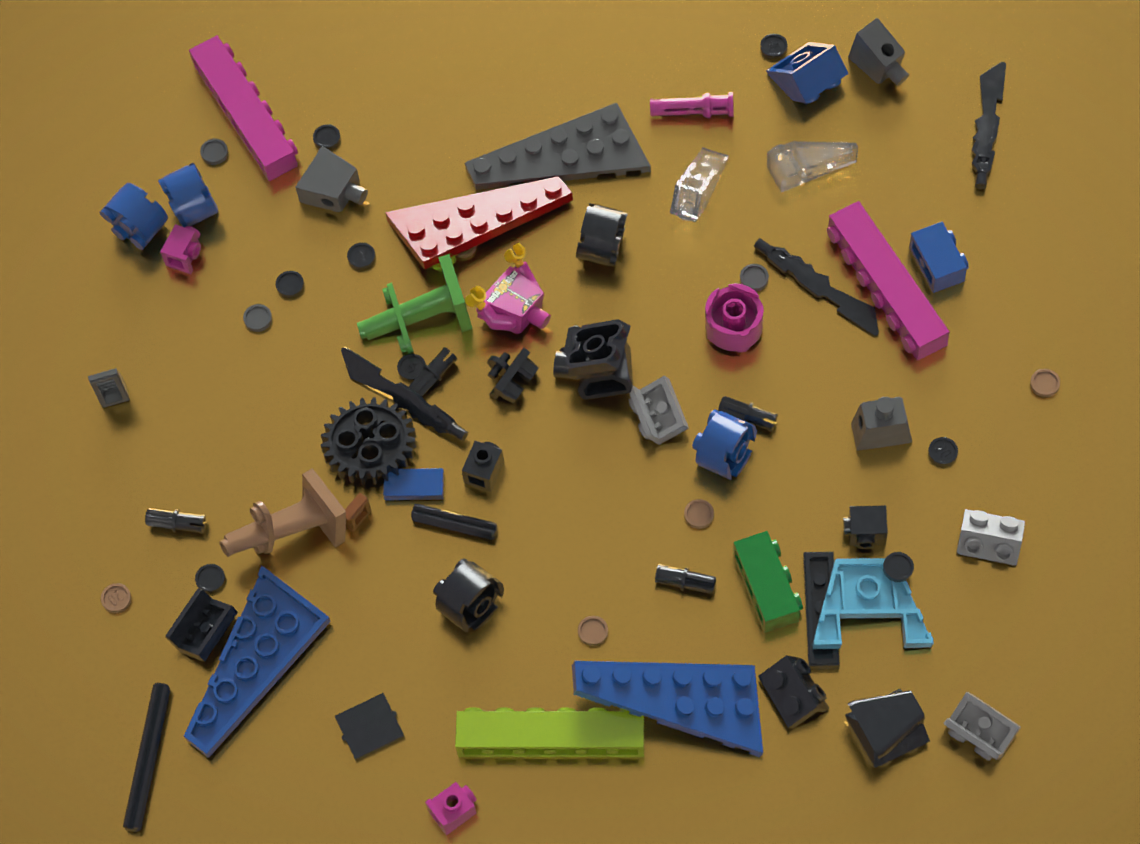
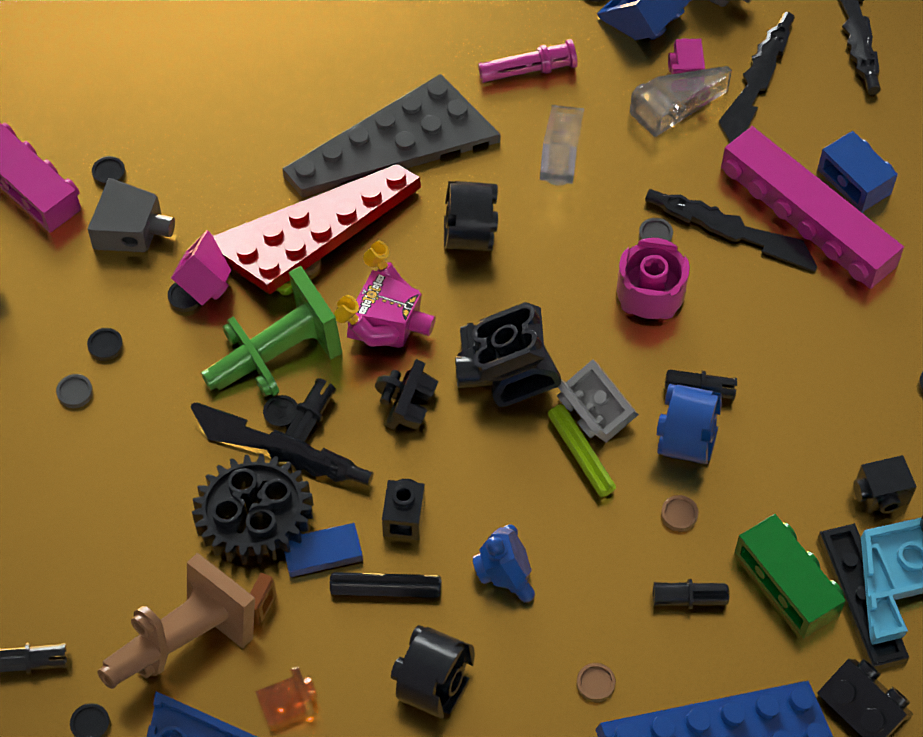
camera: 20 degrees left, 5 degrees down
dark grey torso [851,397,912,451] -> none
none -> dark pink slope [171,230,231,306]
none -> clear orange bracket [255,666,318,731]
none -> blue rock [473,524,535,602]
none -> lime axle [548,404,616,497]
none -> dark pink brick [668,38,705,90]
none -> black sword [719,12,795,143]

